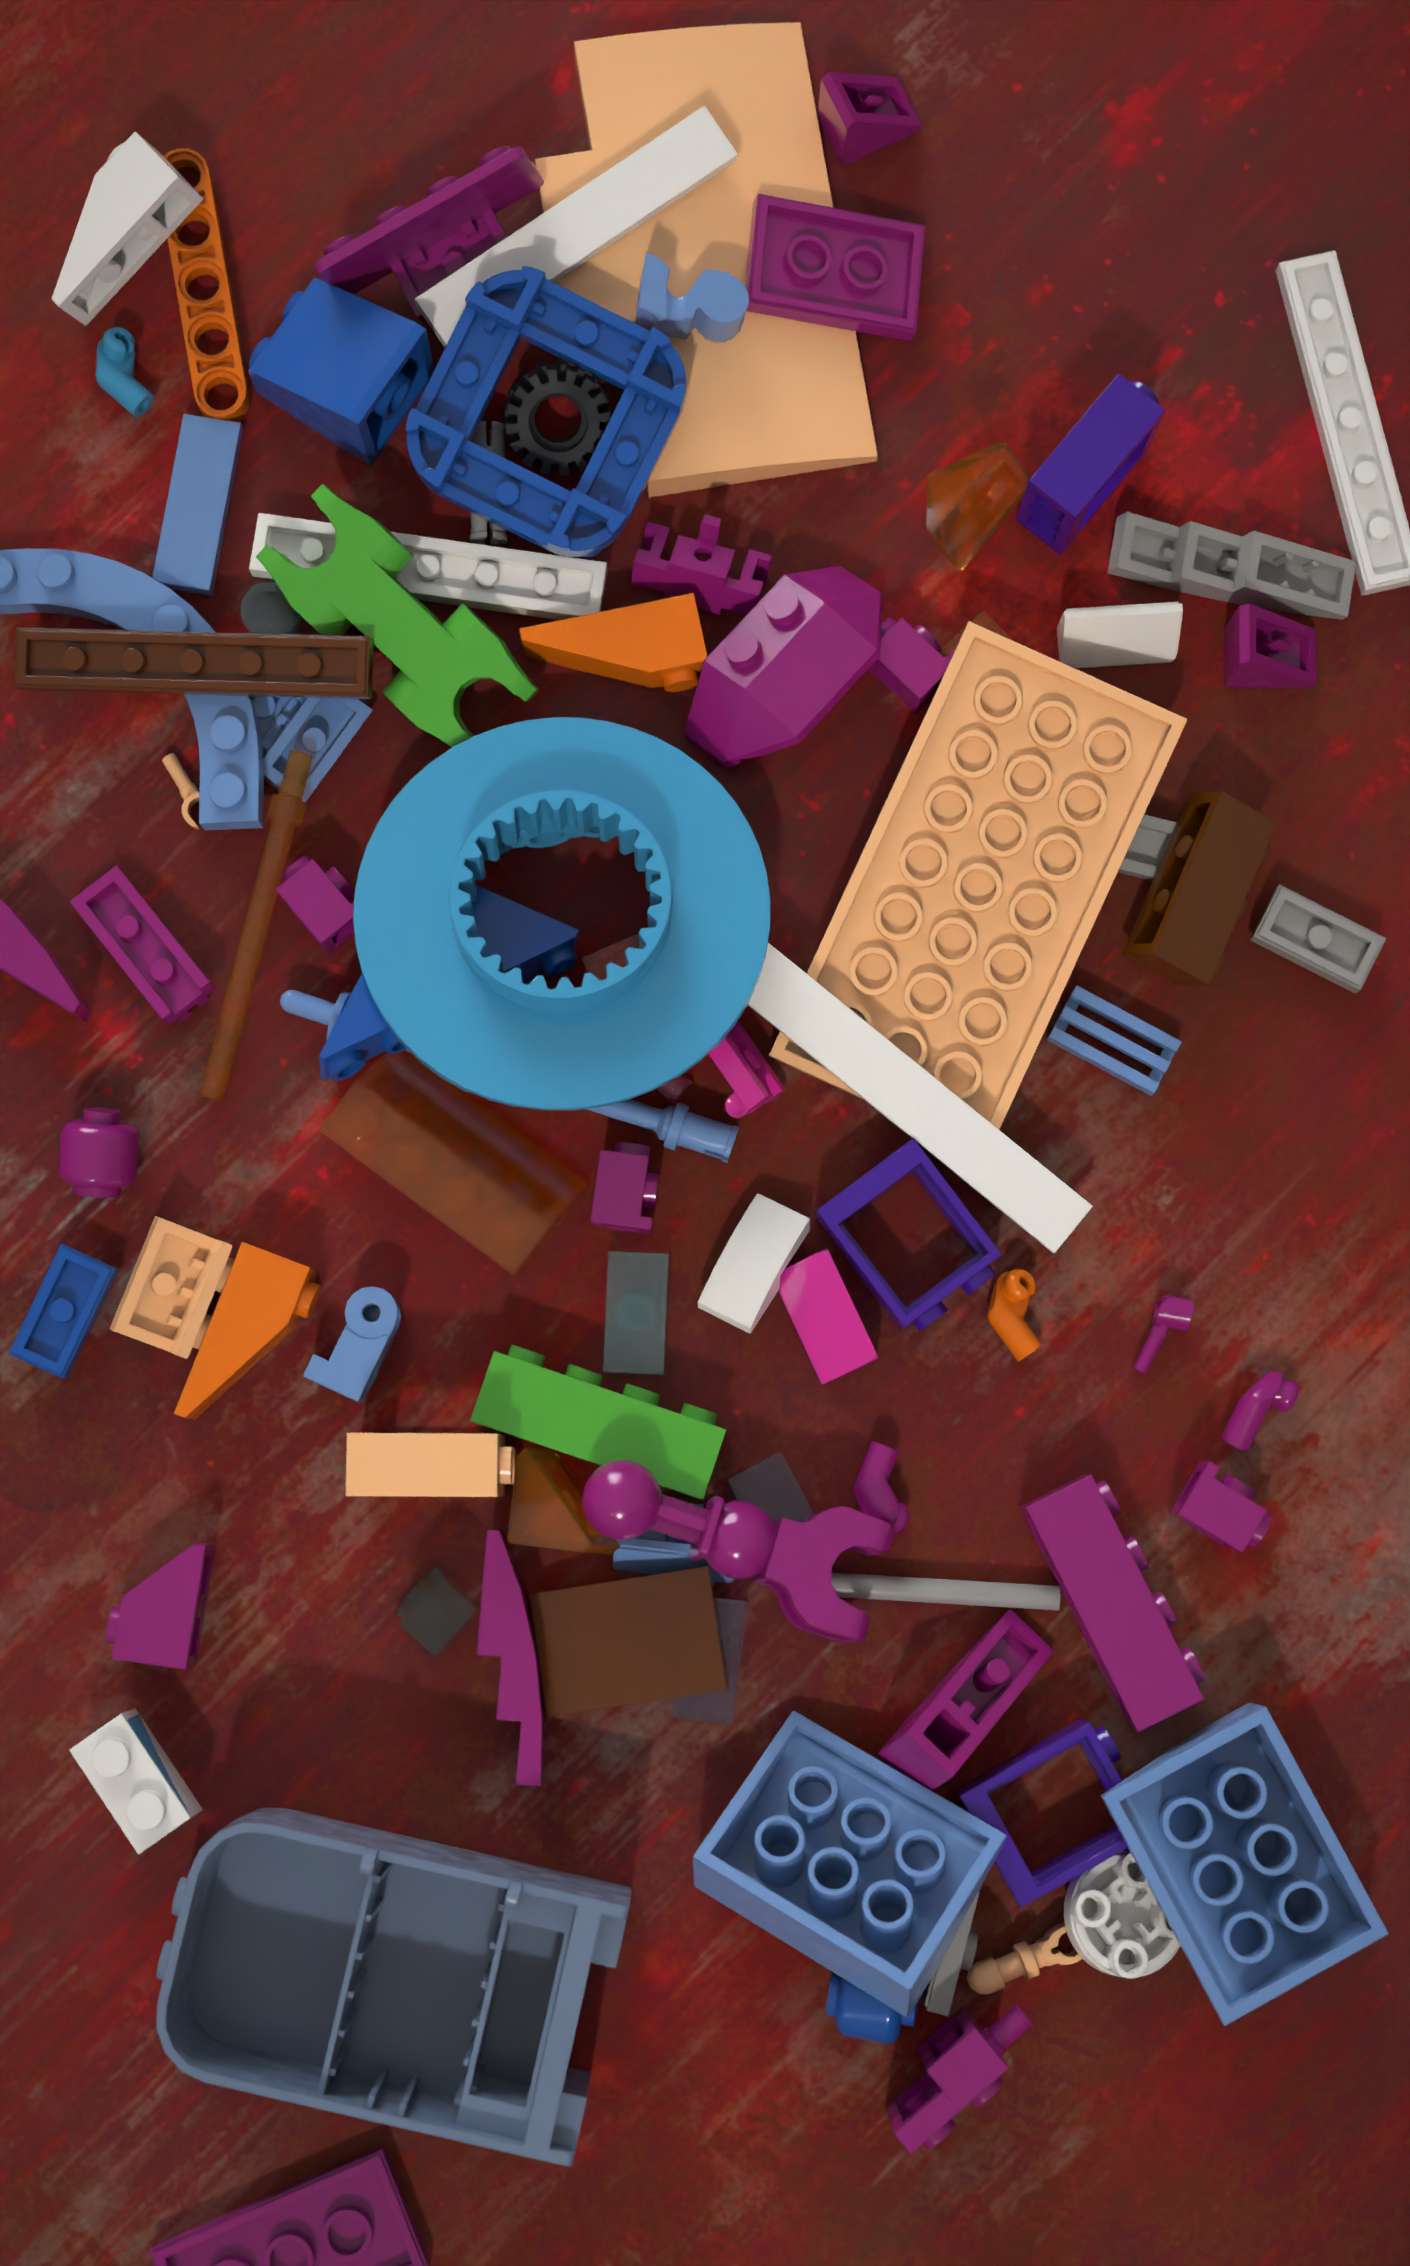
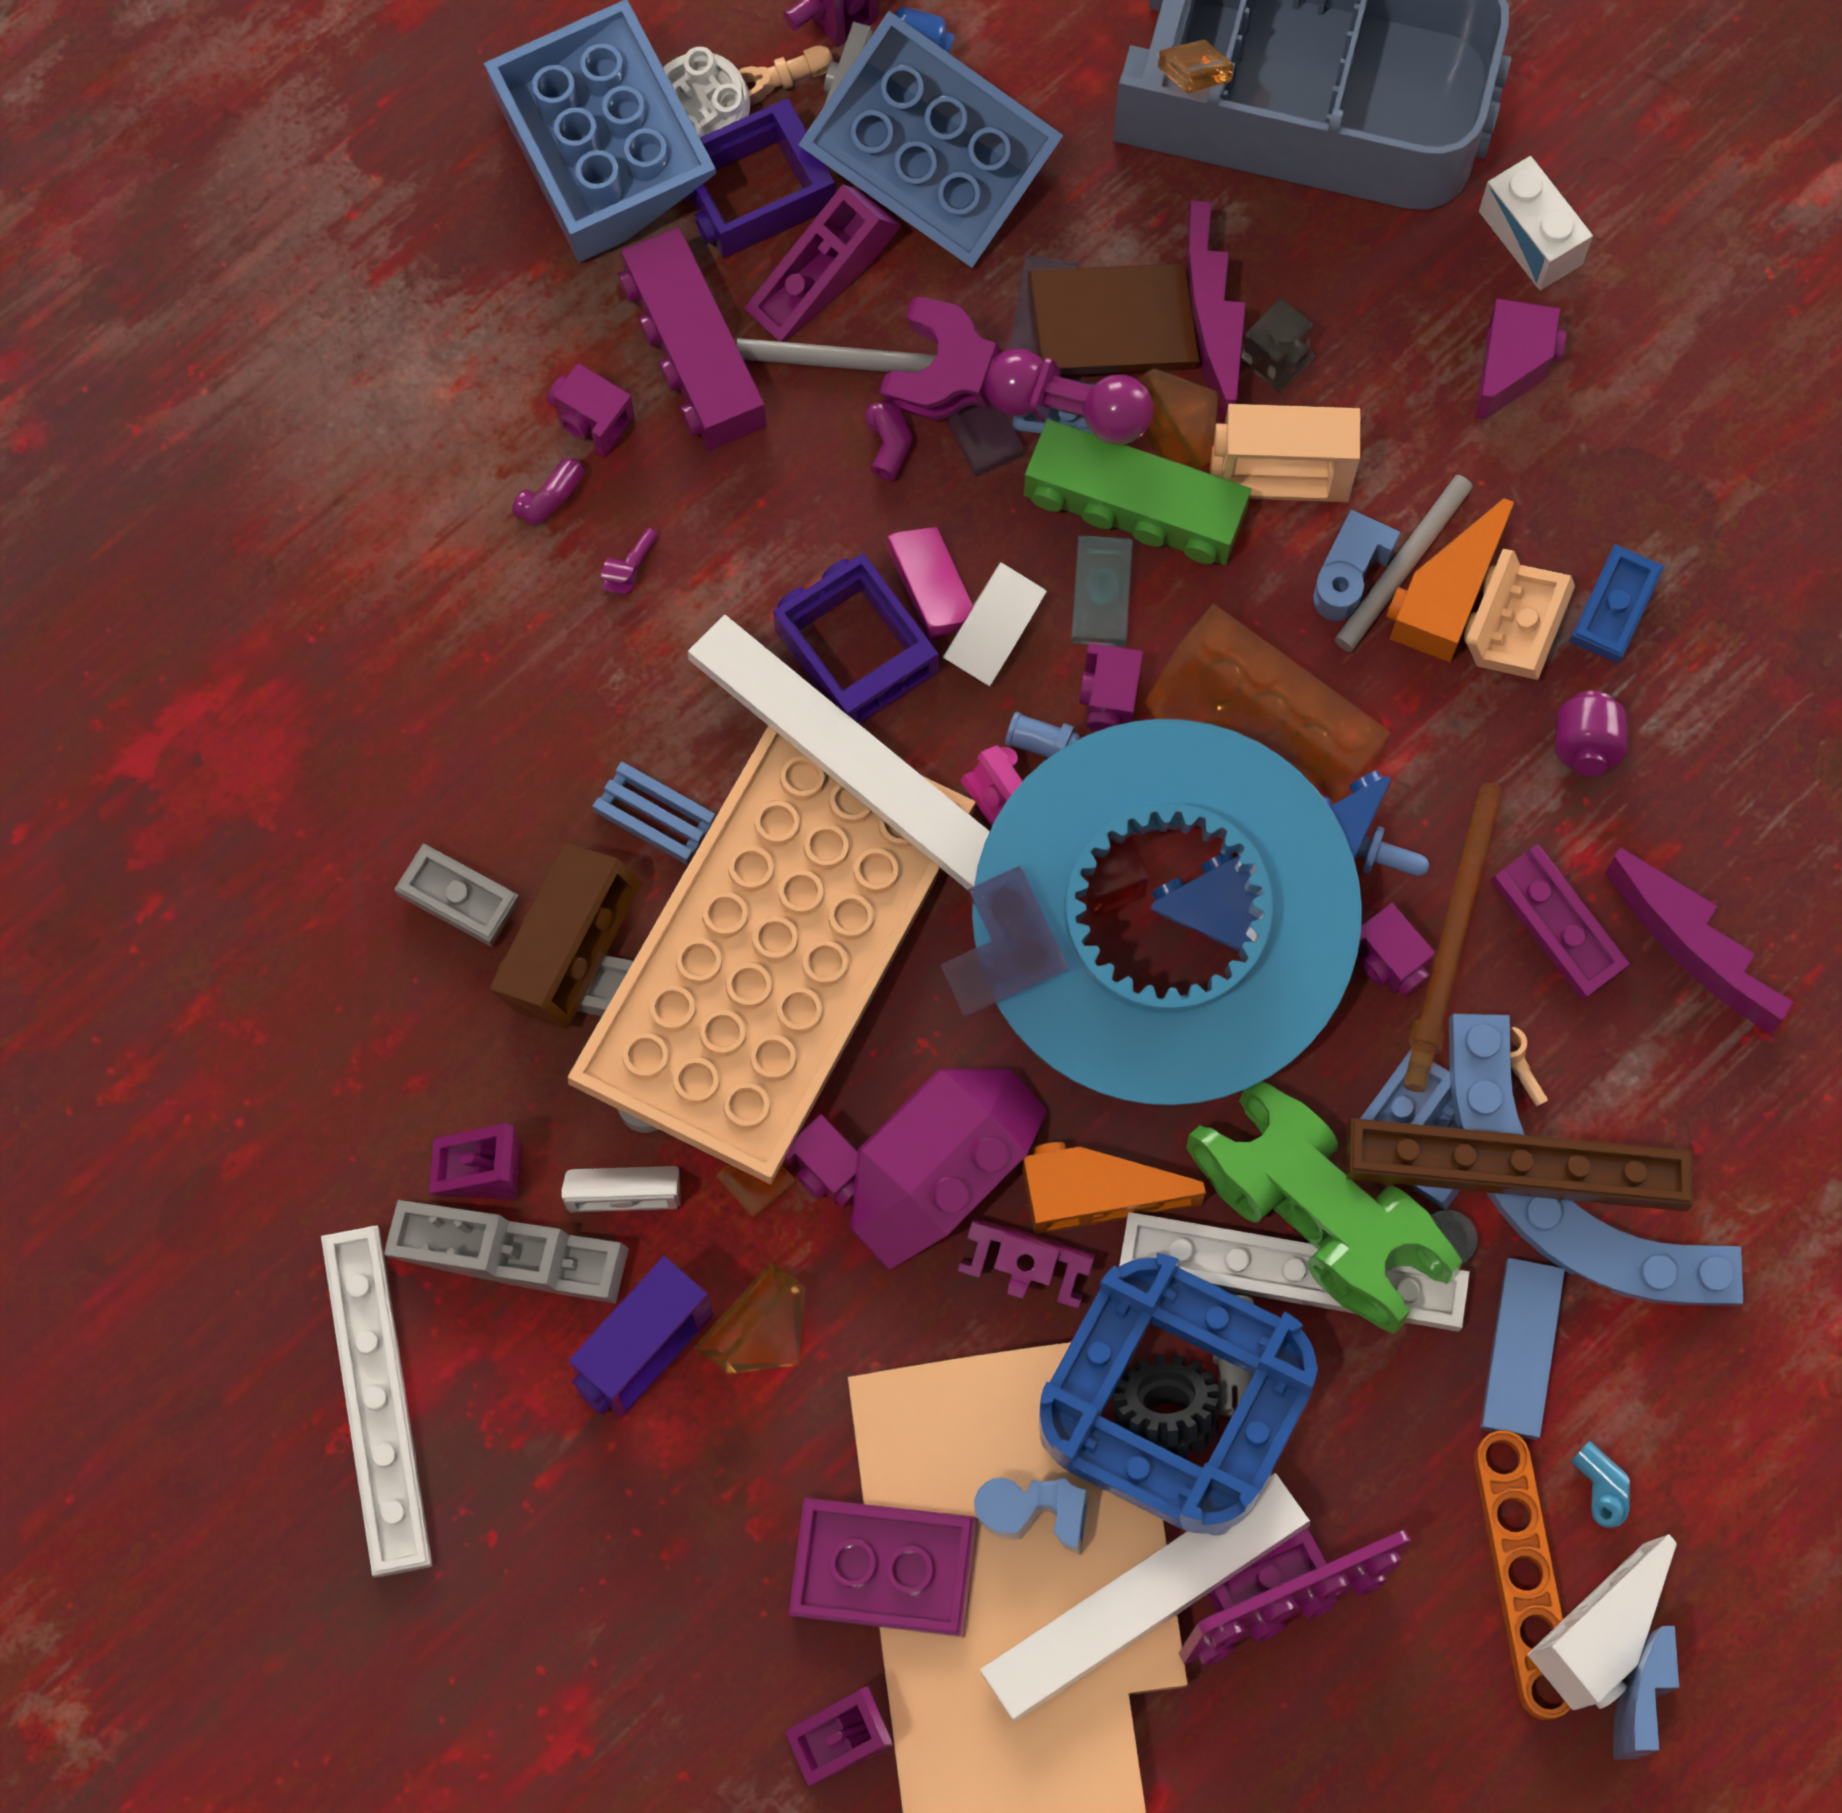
camera: 175 degrees left, 10 degrees down
blue slope [248,277,435,467] -> none
orange arm [987,1269,1042,1362] -> none
none -> clear purple plate [940,866,1068,1019]
none -> clear orange tile [1158,39,1234,93]
none -> light grey bar [1334,475,1473,652]
none -> medium blue slope [1613,1626,1679,1759]

